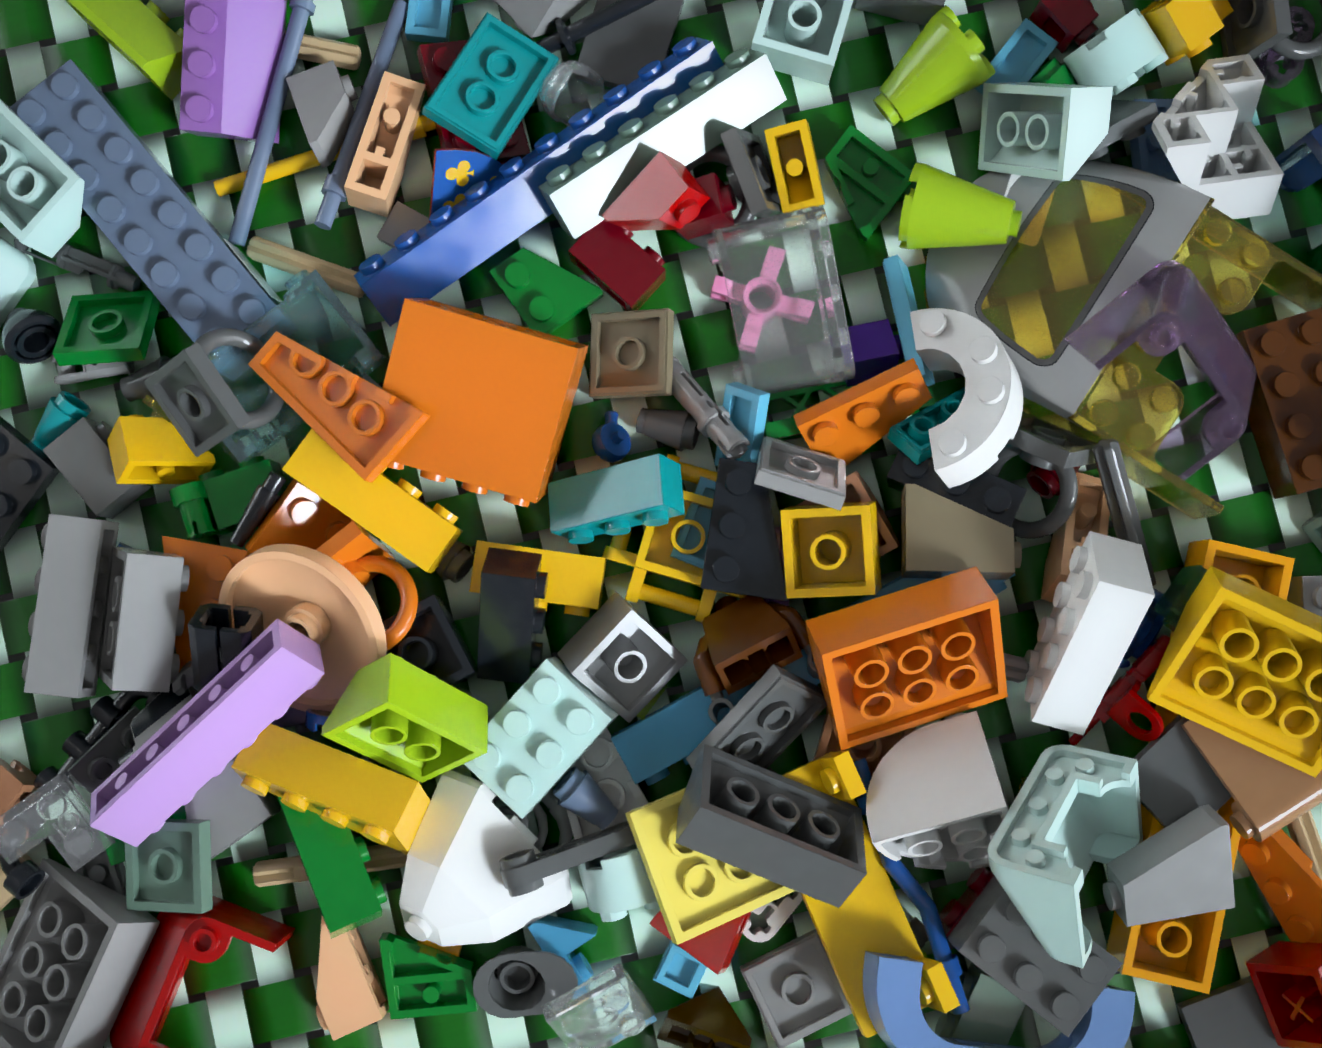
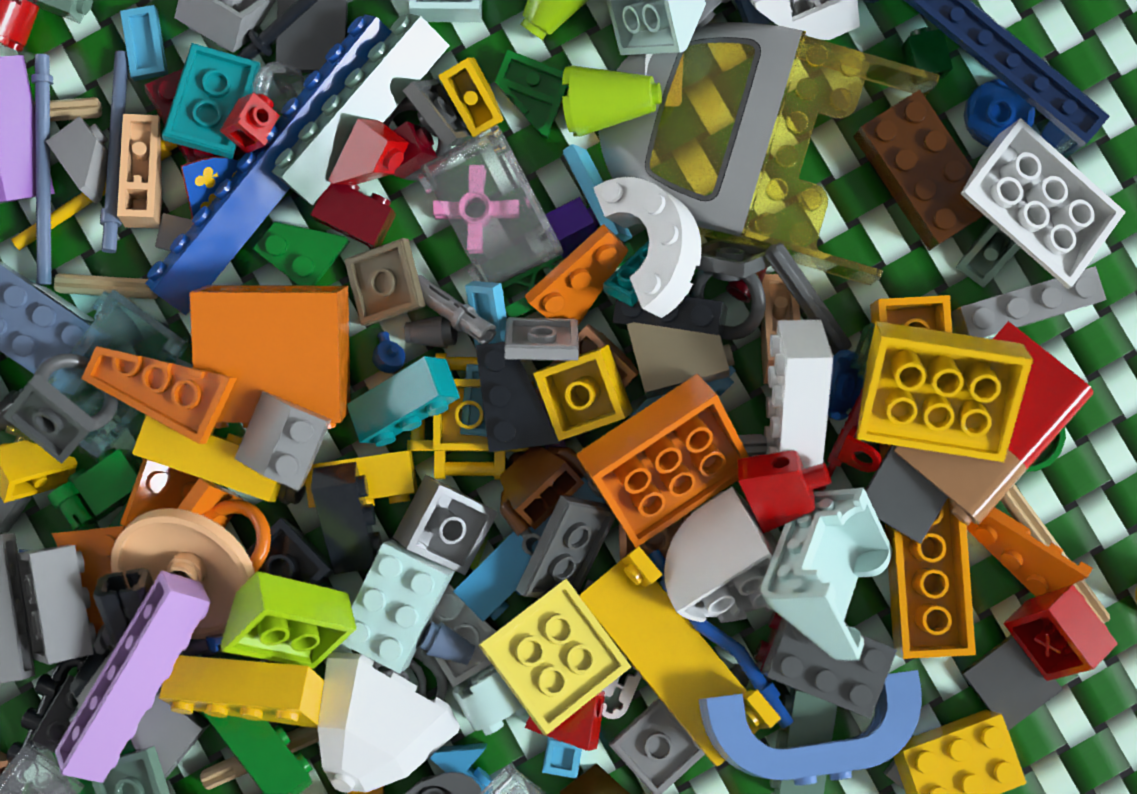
camera: 10 degrees left, 0 degrees up
black animal [230,471,286,547] -> none
dark grey piece [499,821,636,897] -> none
dark grey slope [675,744,867,908] -> none
clear purple windscreen [1065,260,1257,483] -> none
light grey slope [1103,805,1235,927] -> none
none -> red brick [220,92,280,153]
none -> light grey slope [234,391,332,490]
none -> red torso [738,450,831,533]

